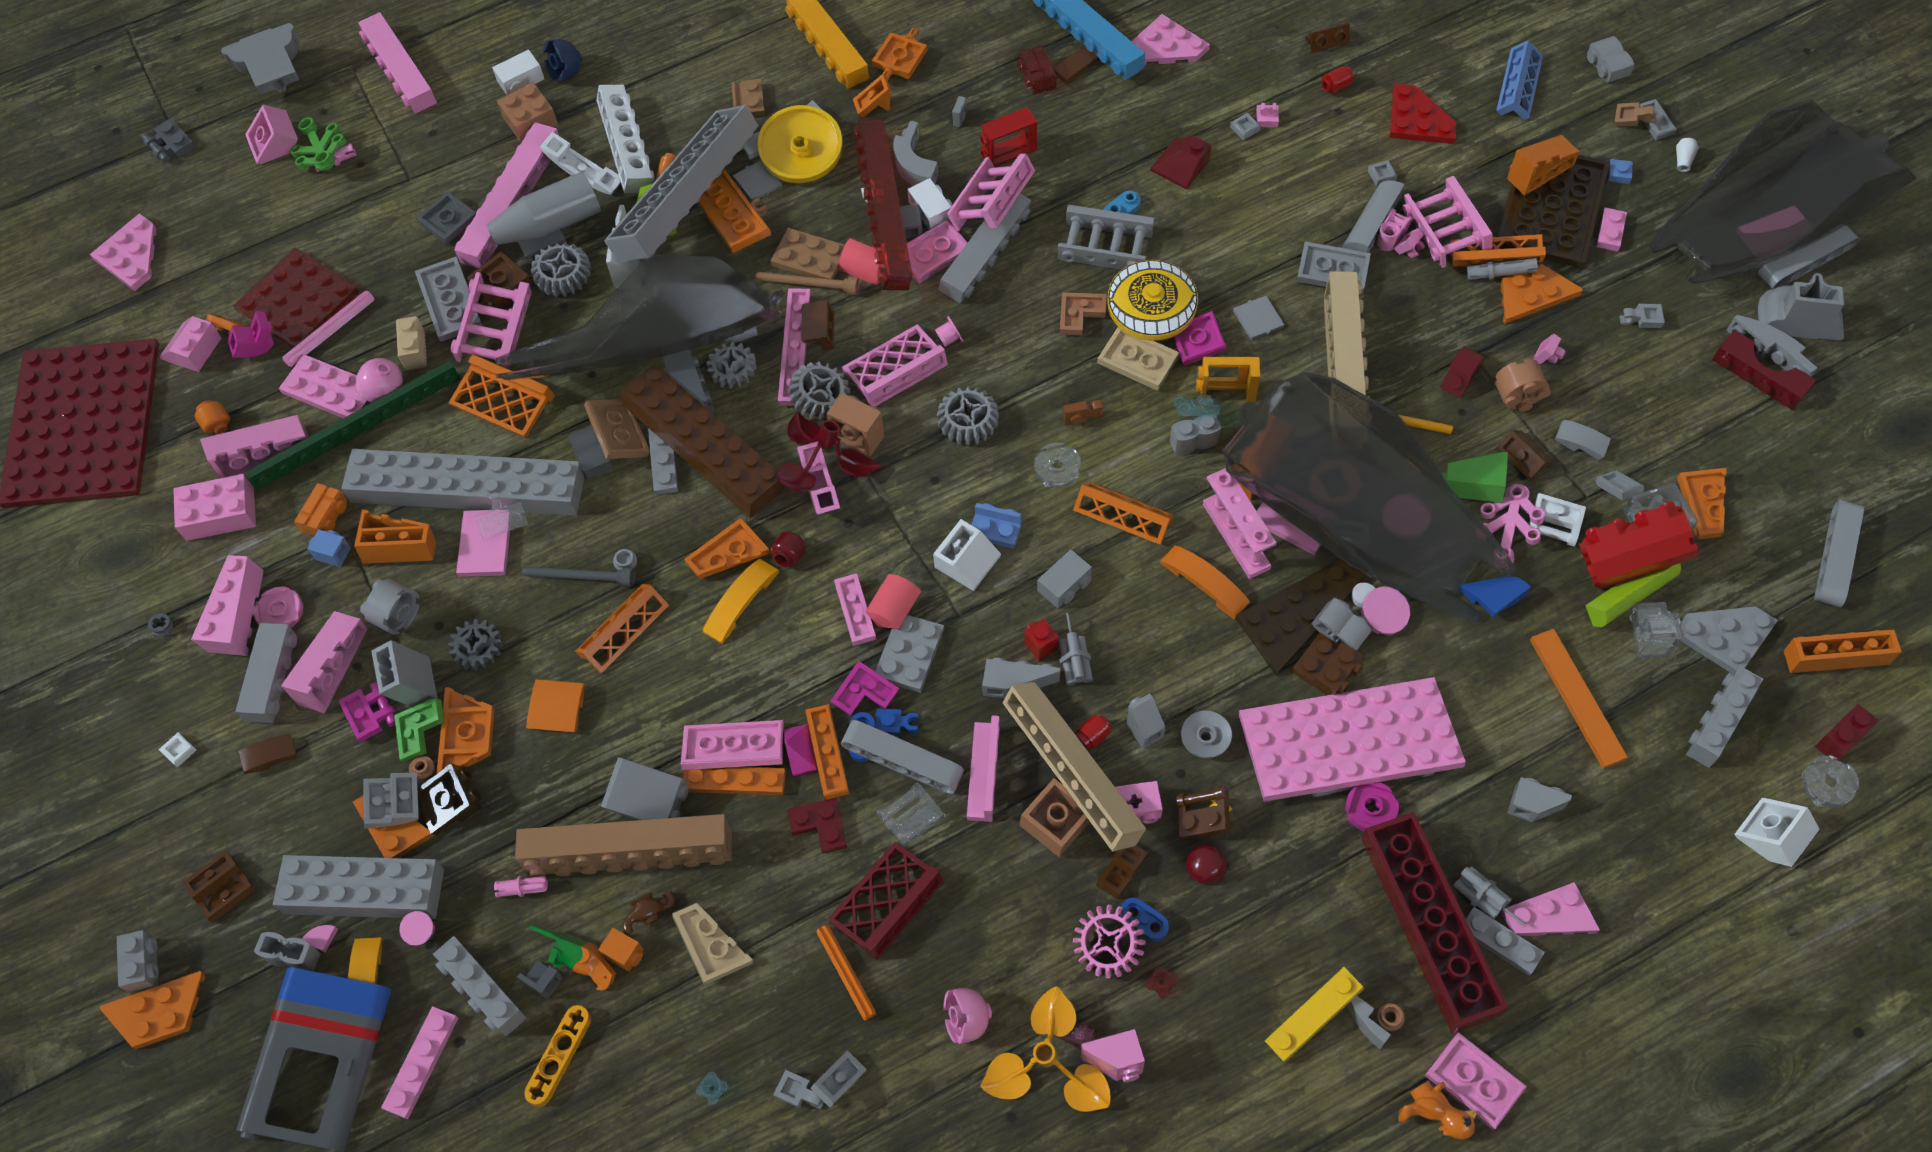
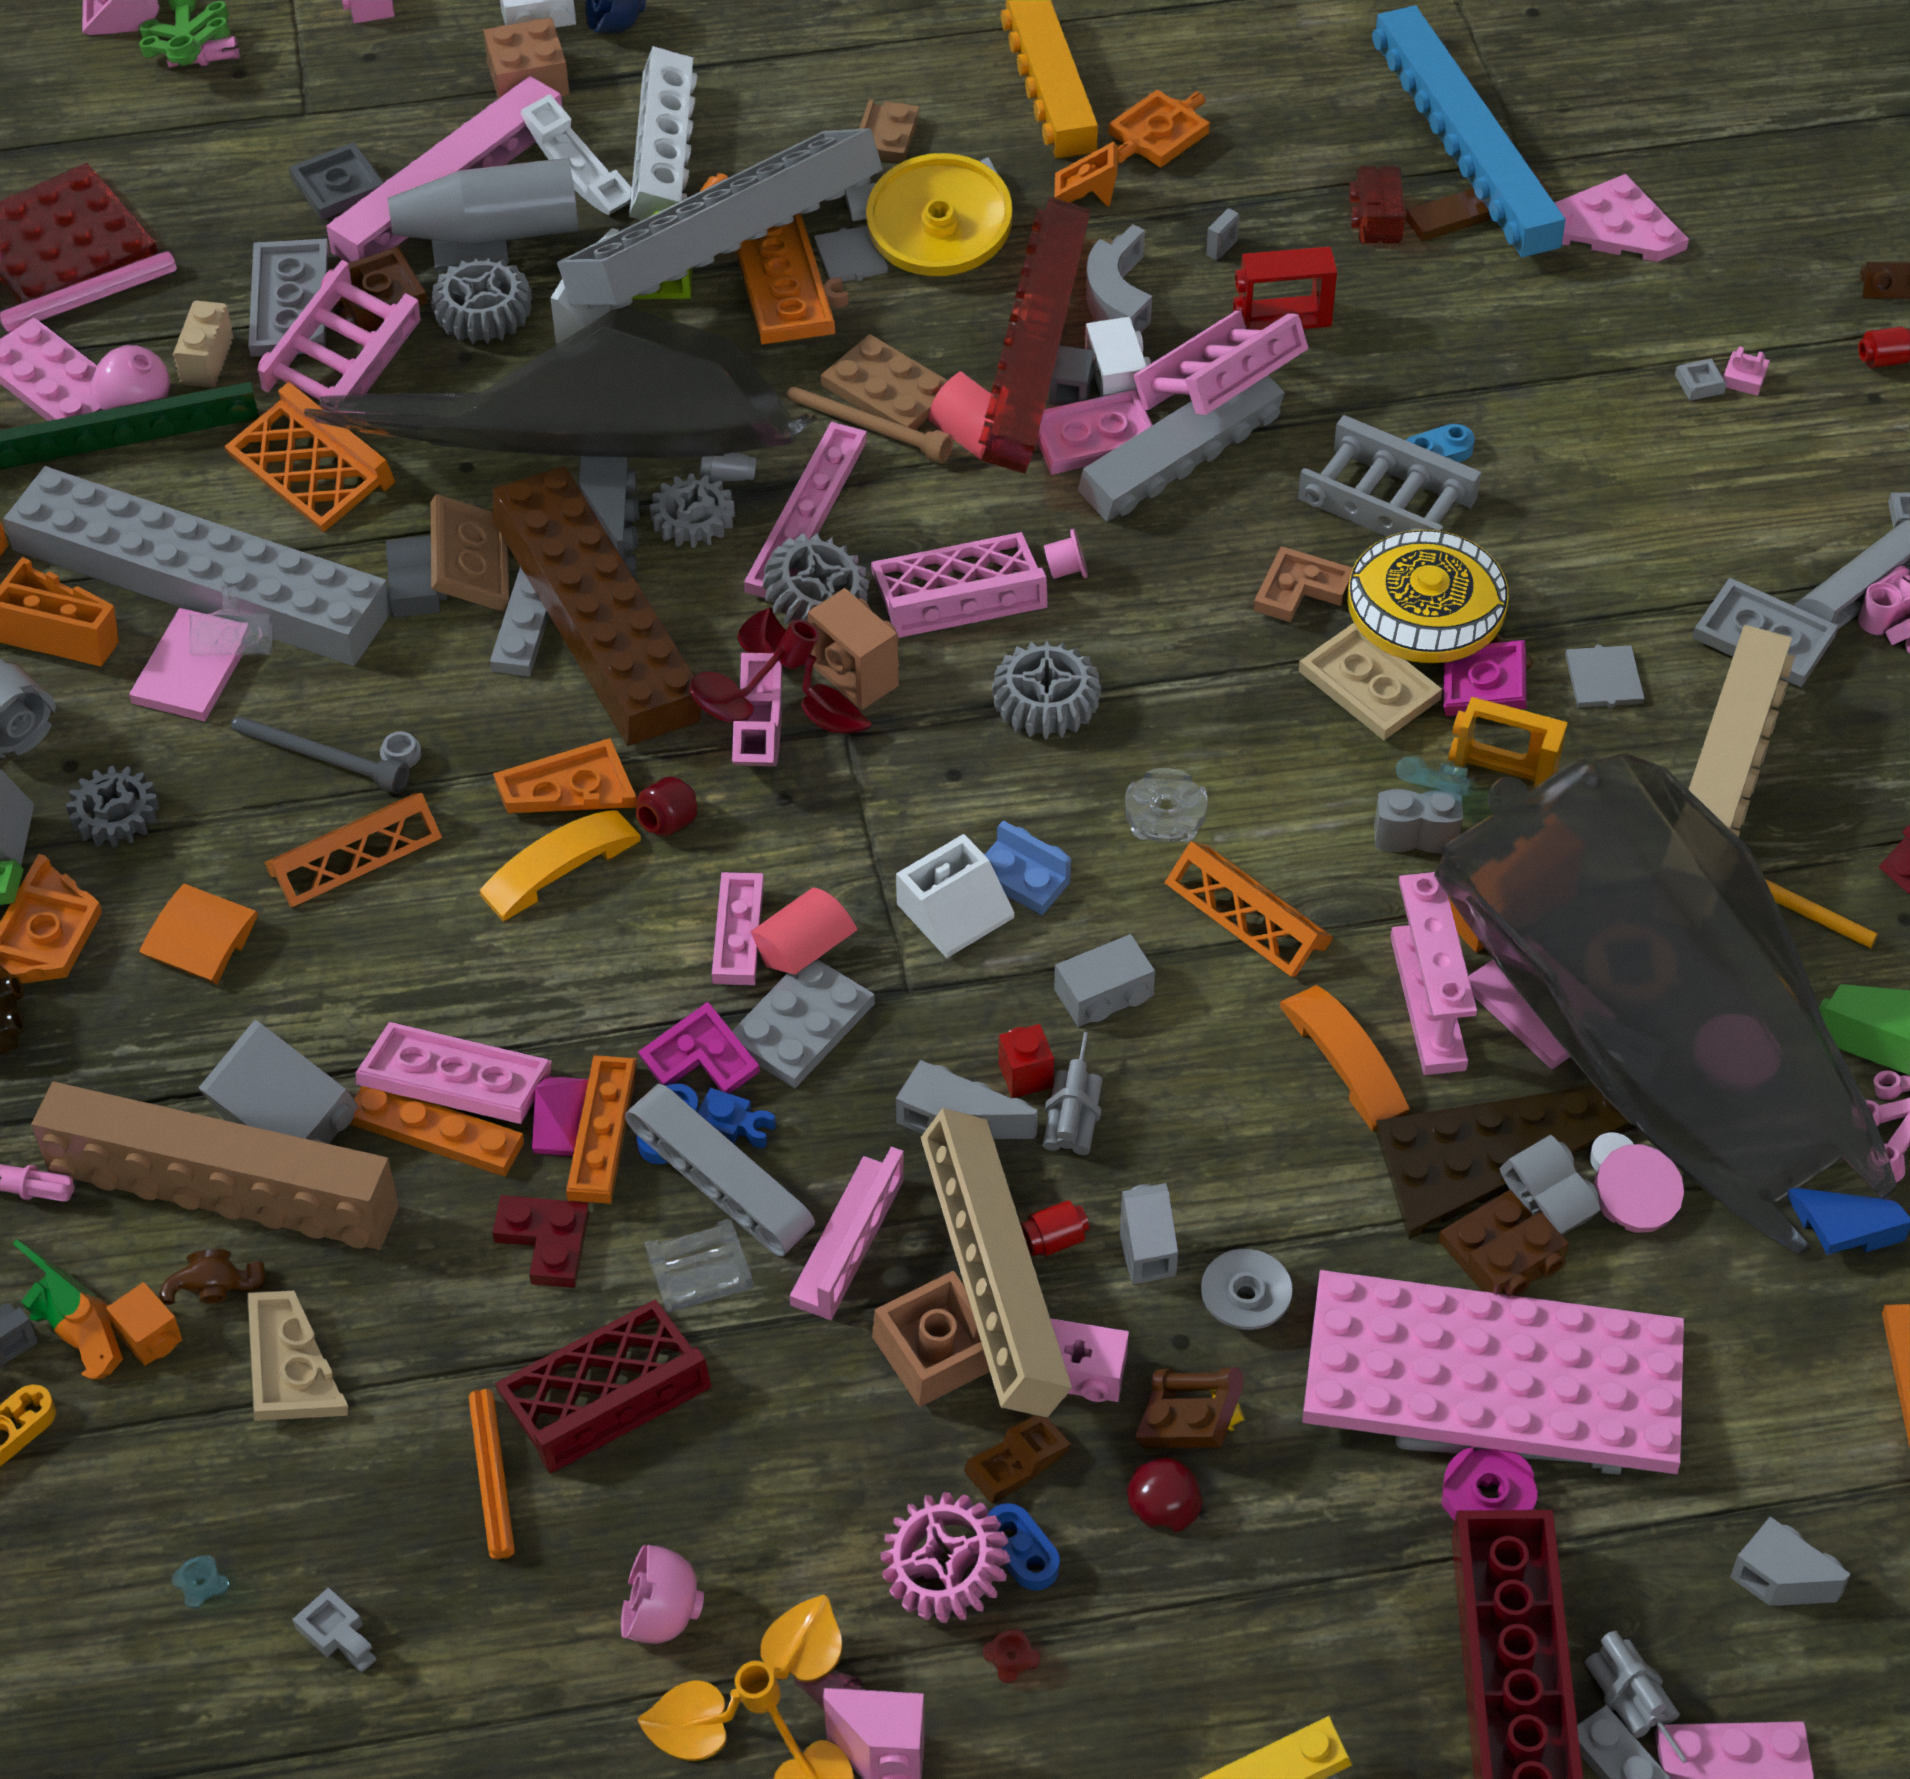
camera: 15 degrees right, 10 degrees down
reddish brown panel [801,300,834,350] -> none
light grey plate [810,1050,867,1108] -> none
dark orange plate [1063,400,1104,425] -> none
dark red slope [1150,135,1211,190] -> none

